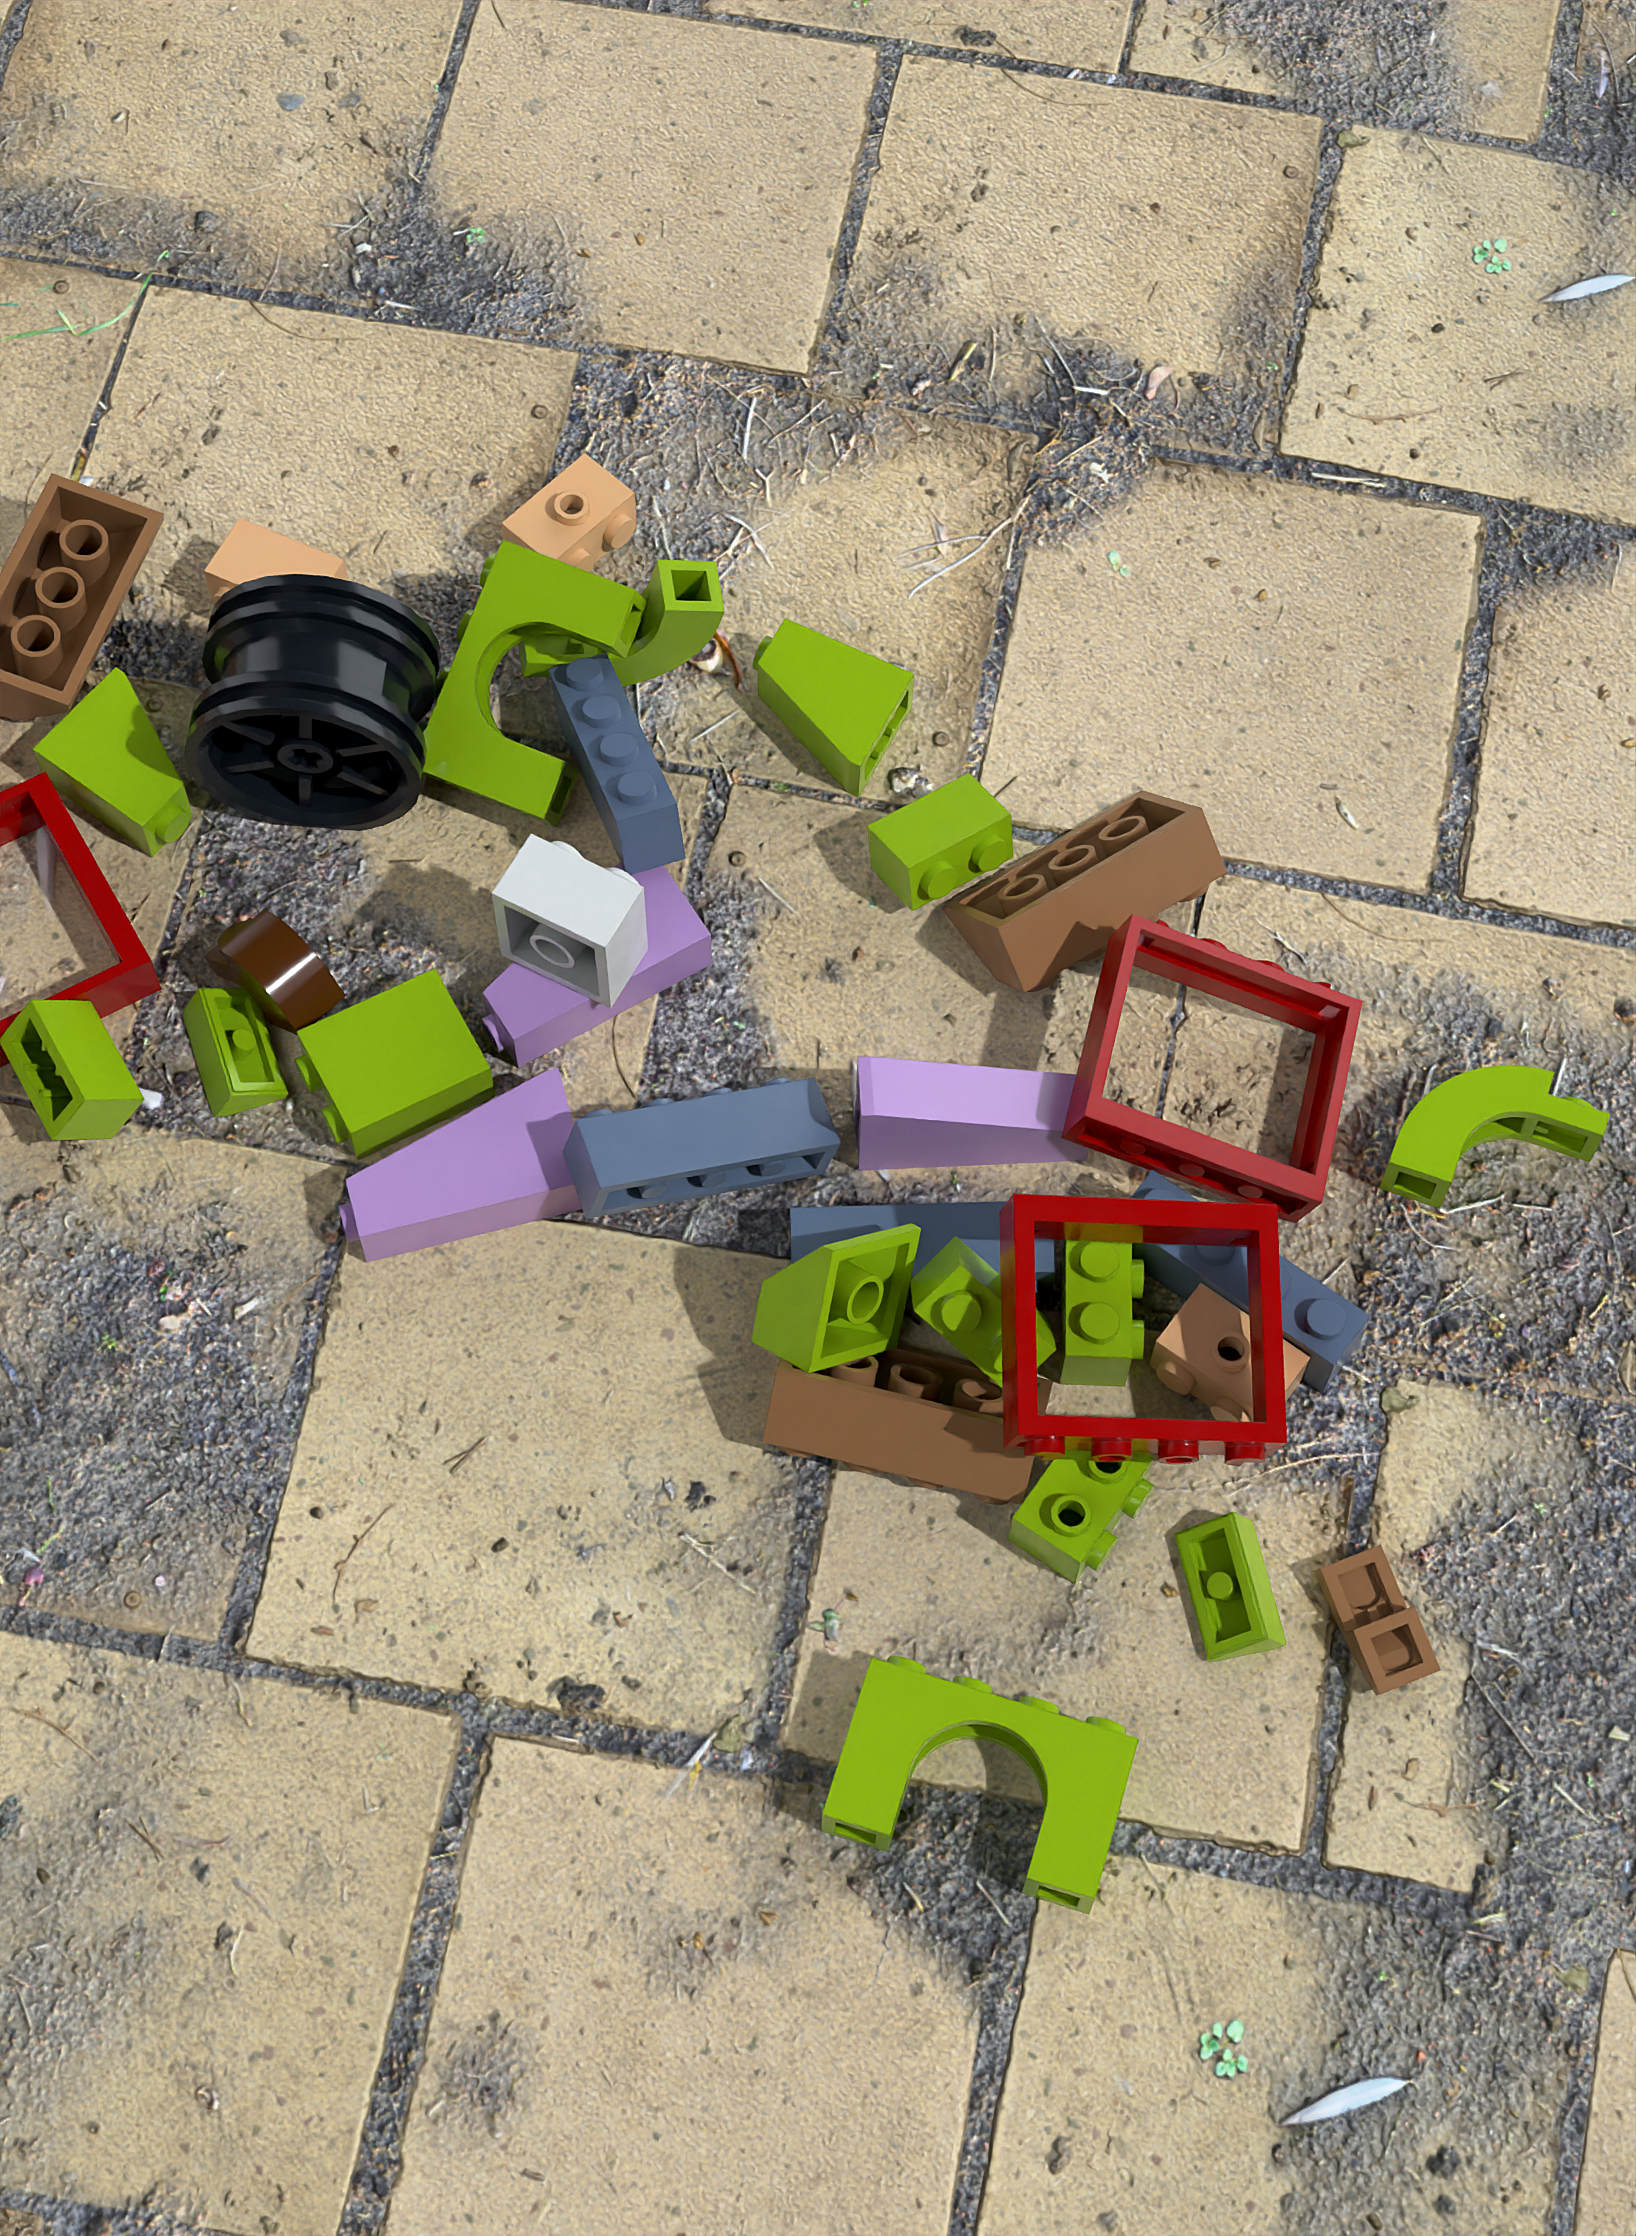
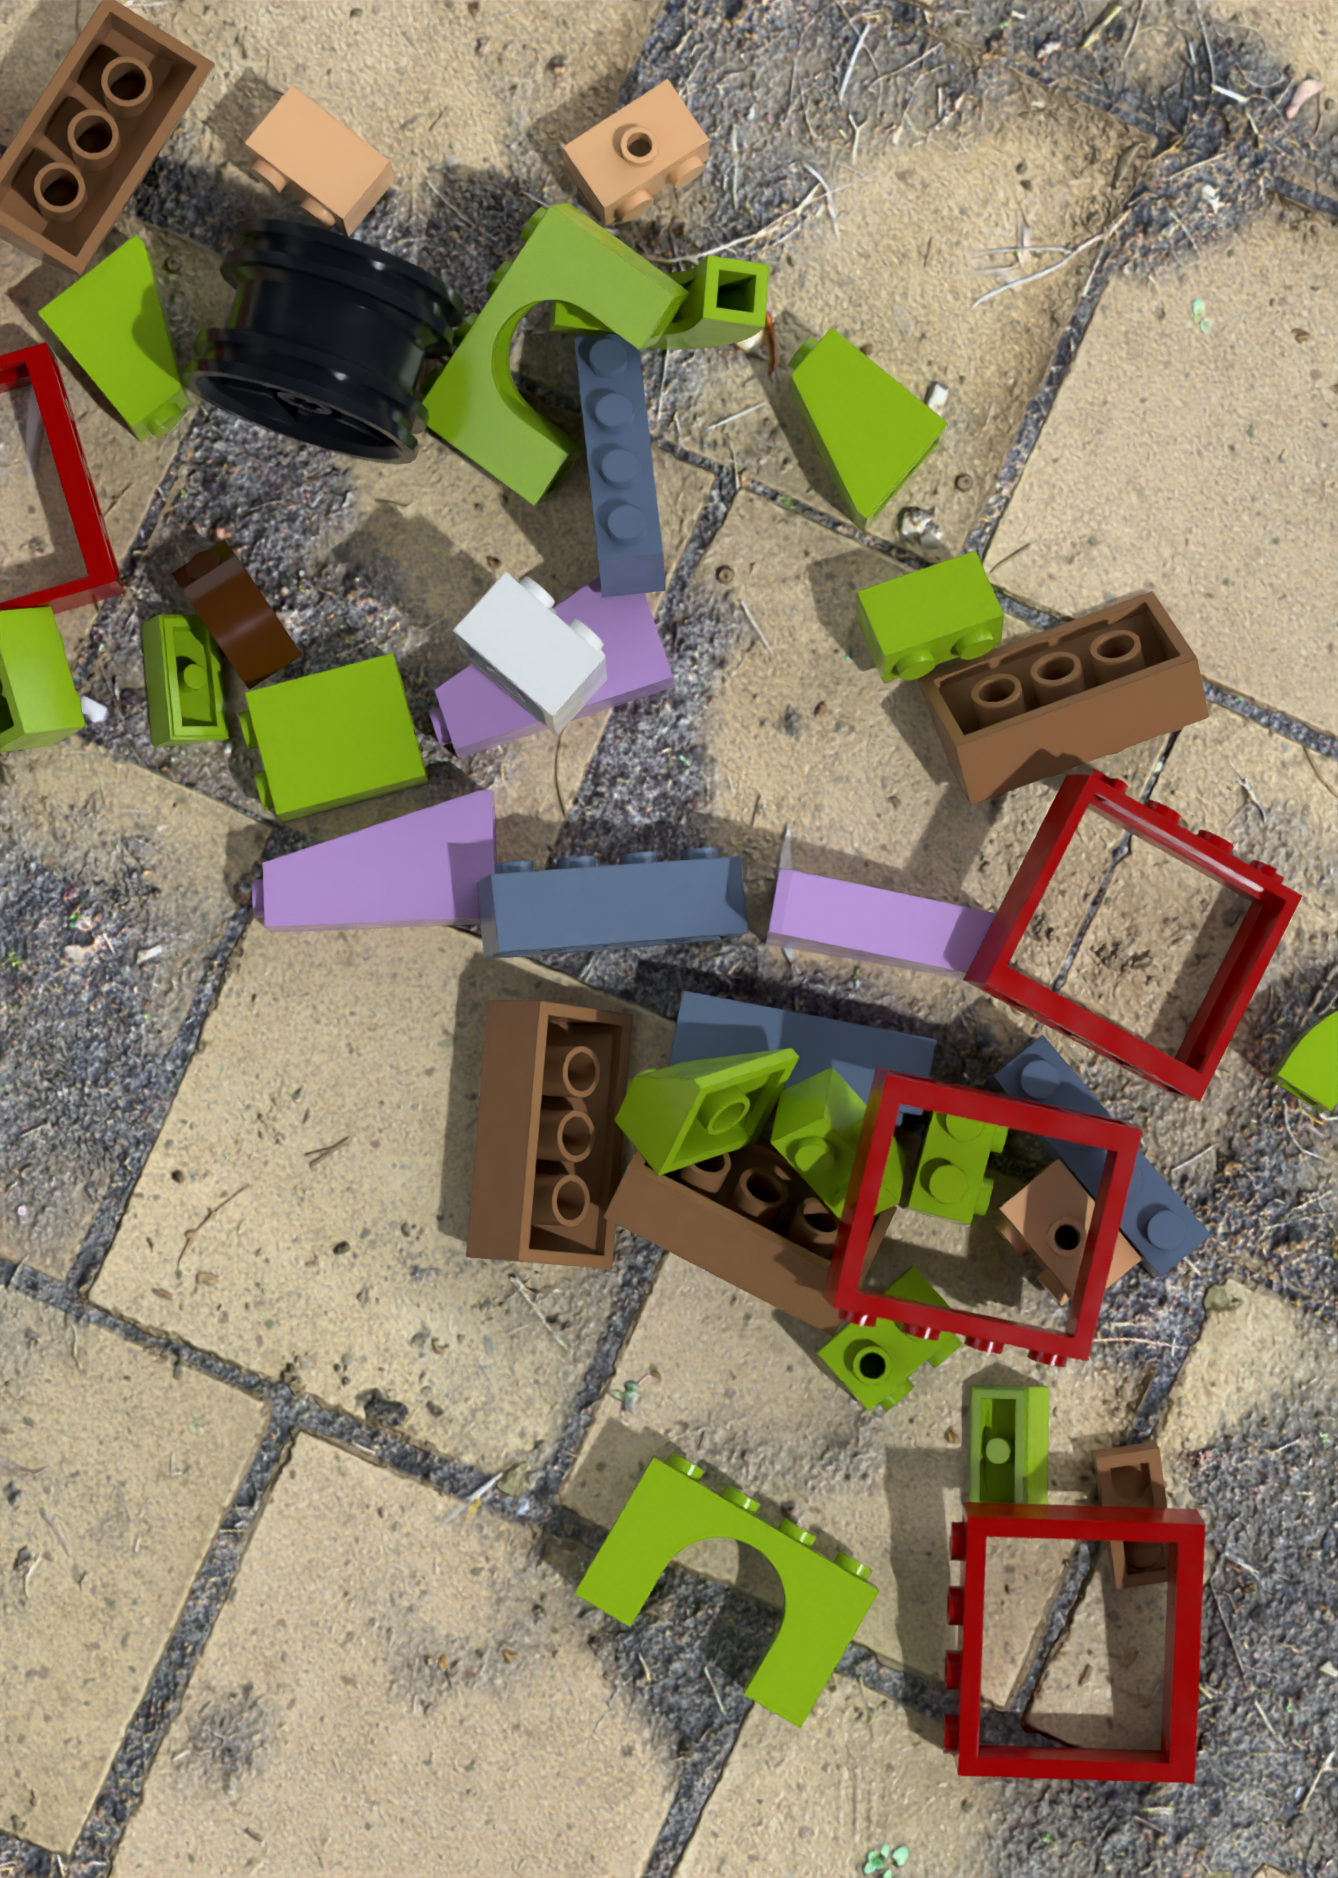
camera: 15 degrees right, 20 degrees up
none -> medium nougat slope [466,1000,633,1269]
none -> red window [942,1502,1206,1783]

